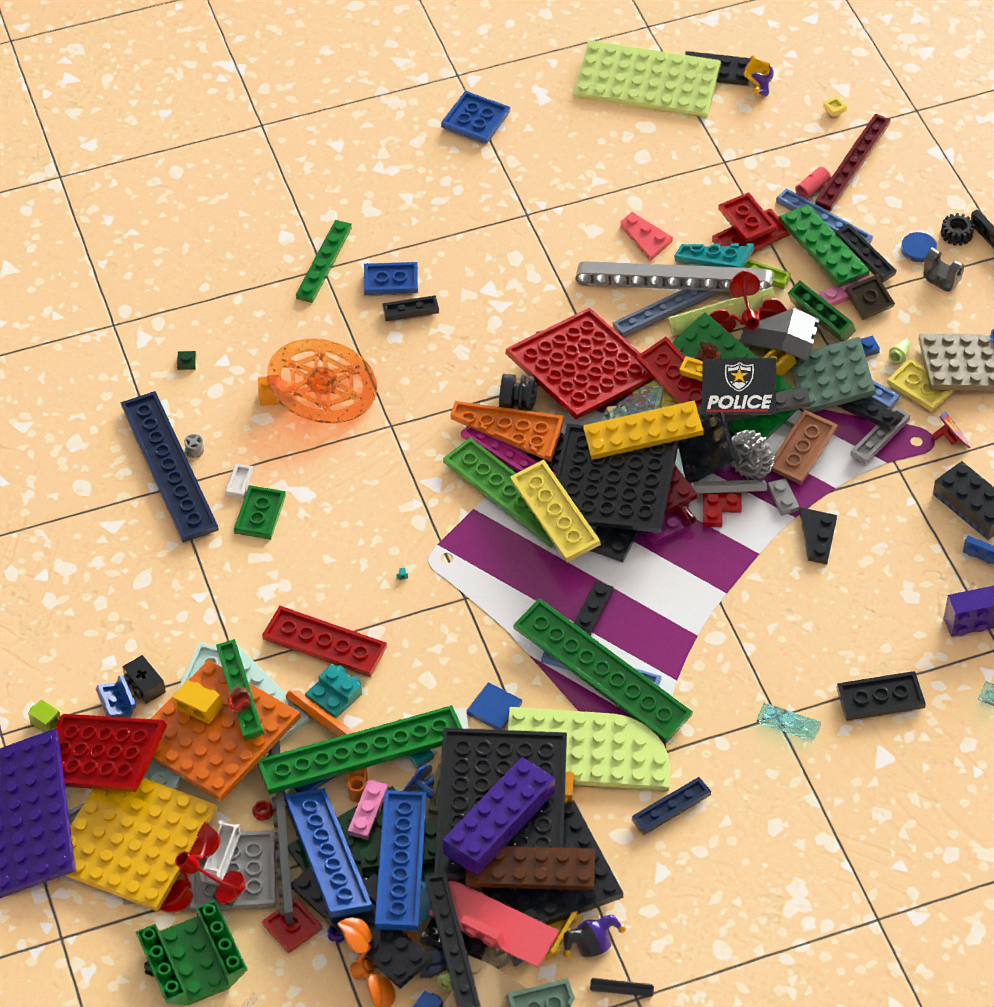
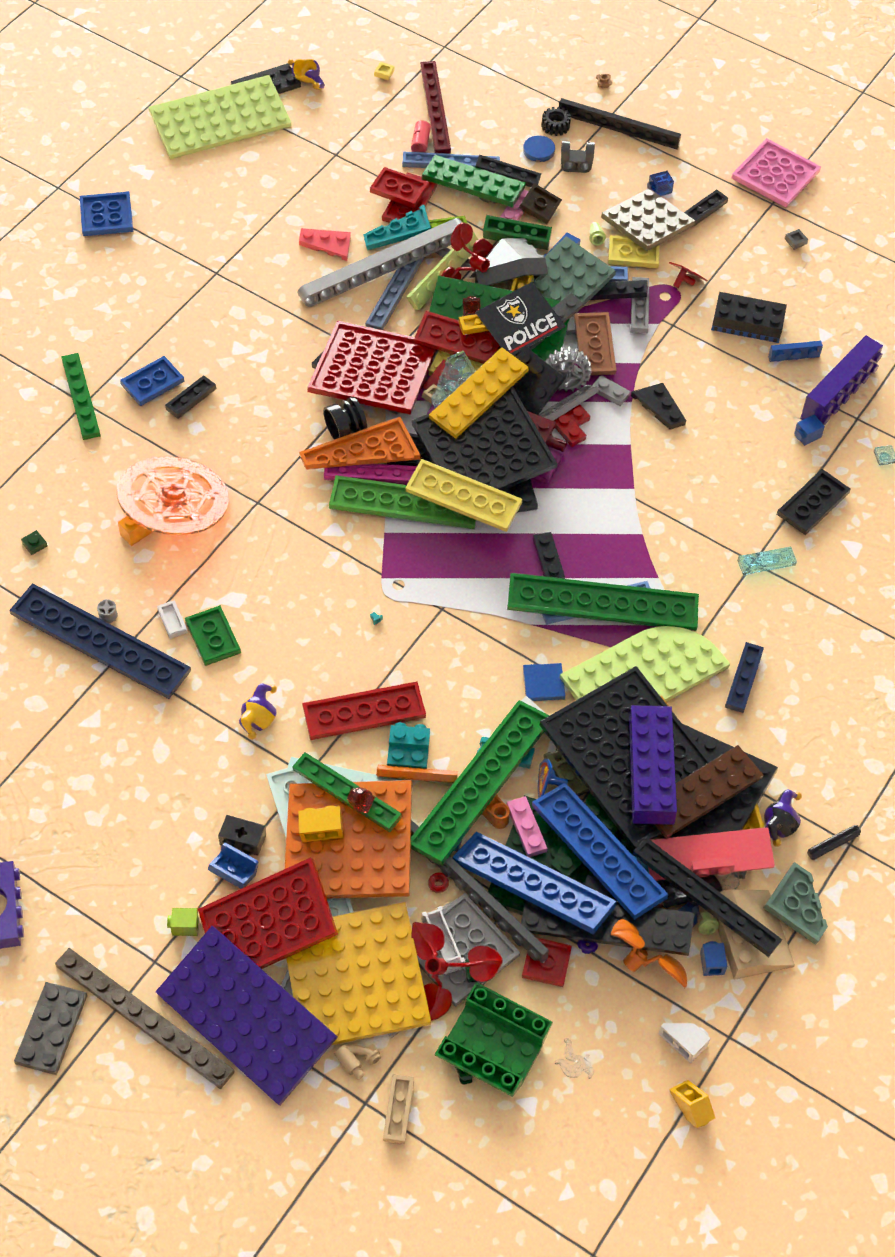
camera: 40 degrees left, 5 degrees up
none -> piece [239,683,277,740]
none -> tan plant [334,1045,381,1080]
none -> tan plate [383,1074,414,1144]
none -> blue brick [794,415,825,446]

